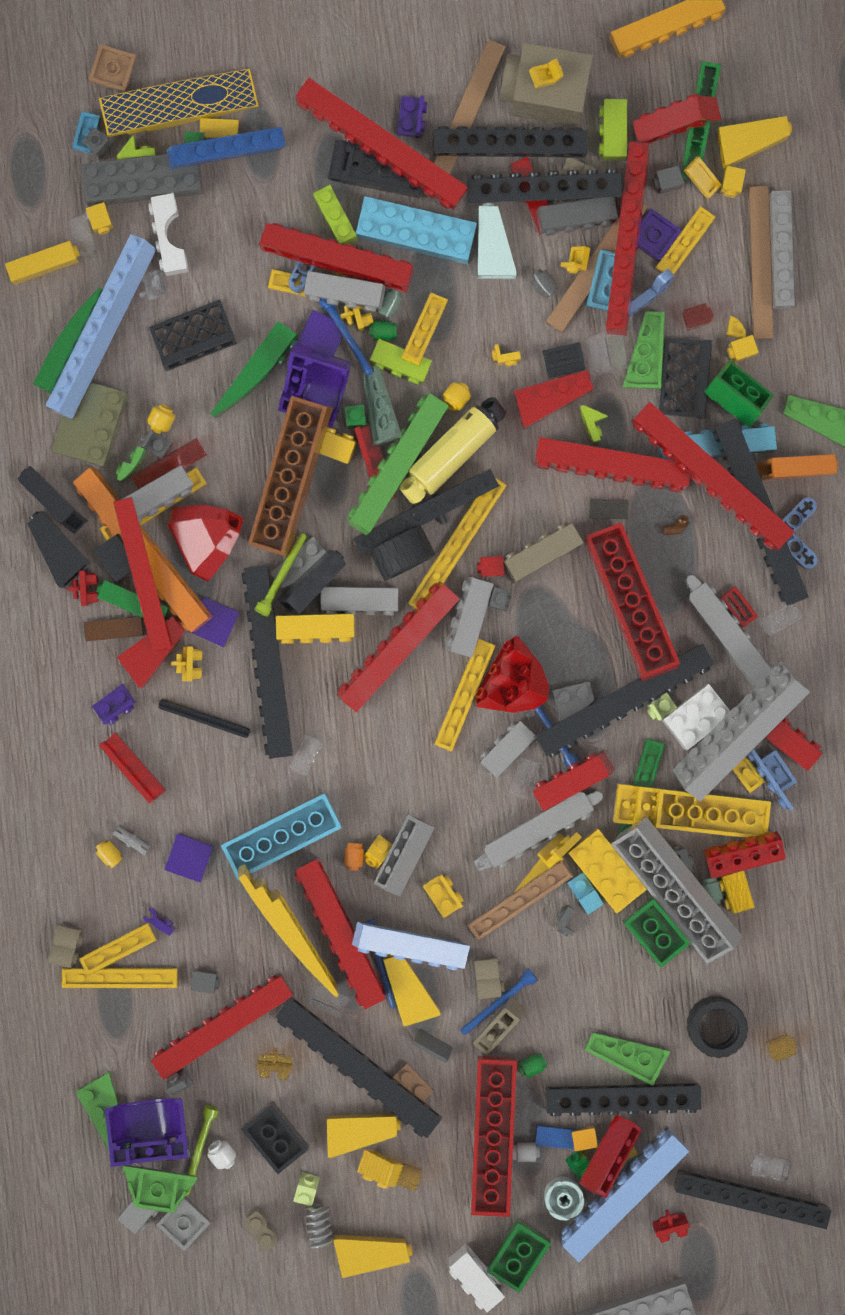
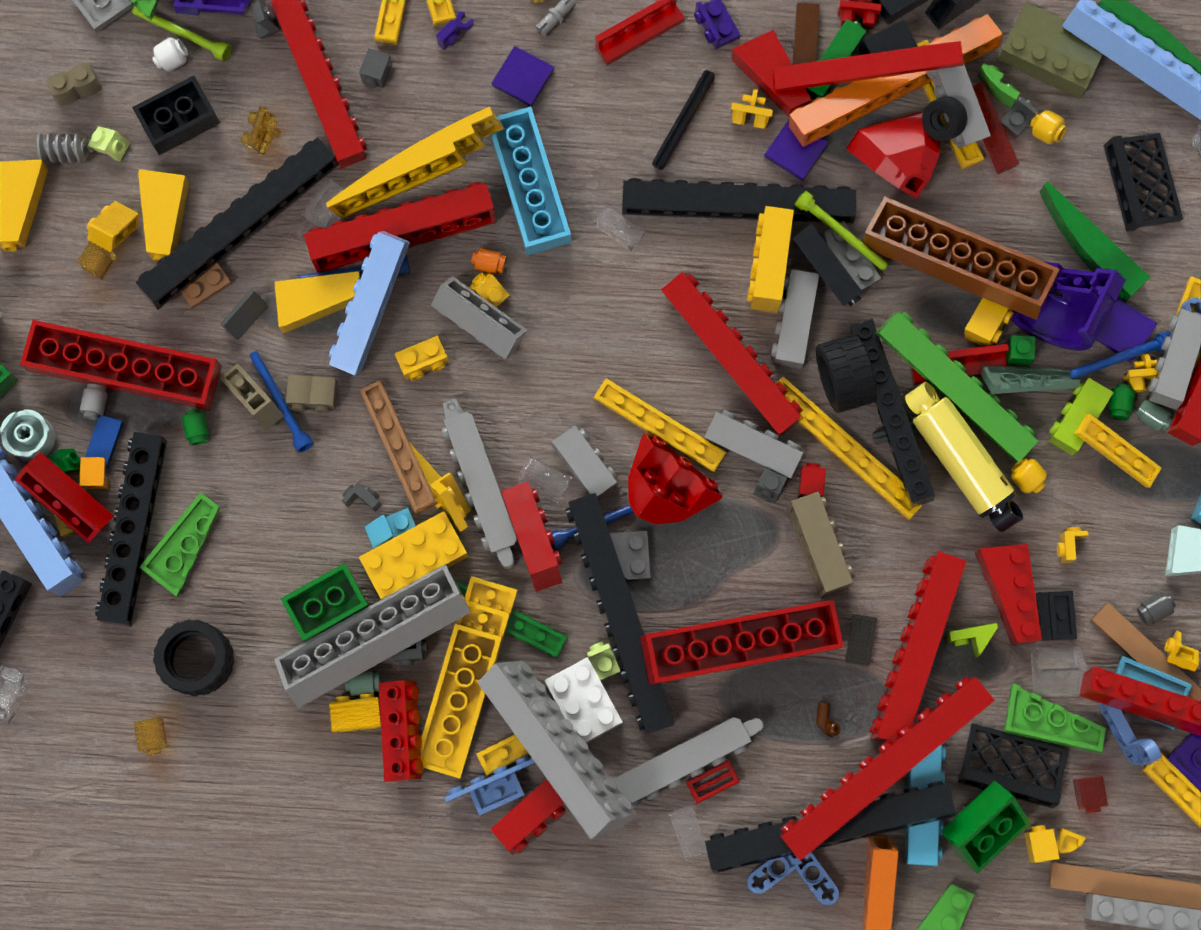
camera: 100 degrees right, 10 degrees down
none -> black tyre [922,97,968,141]

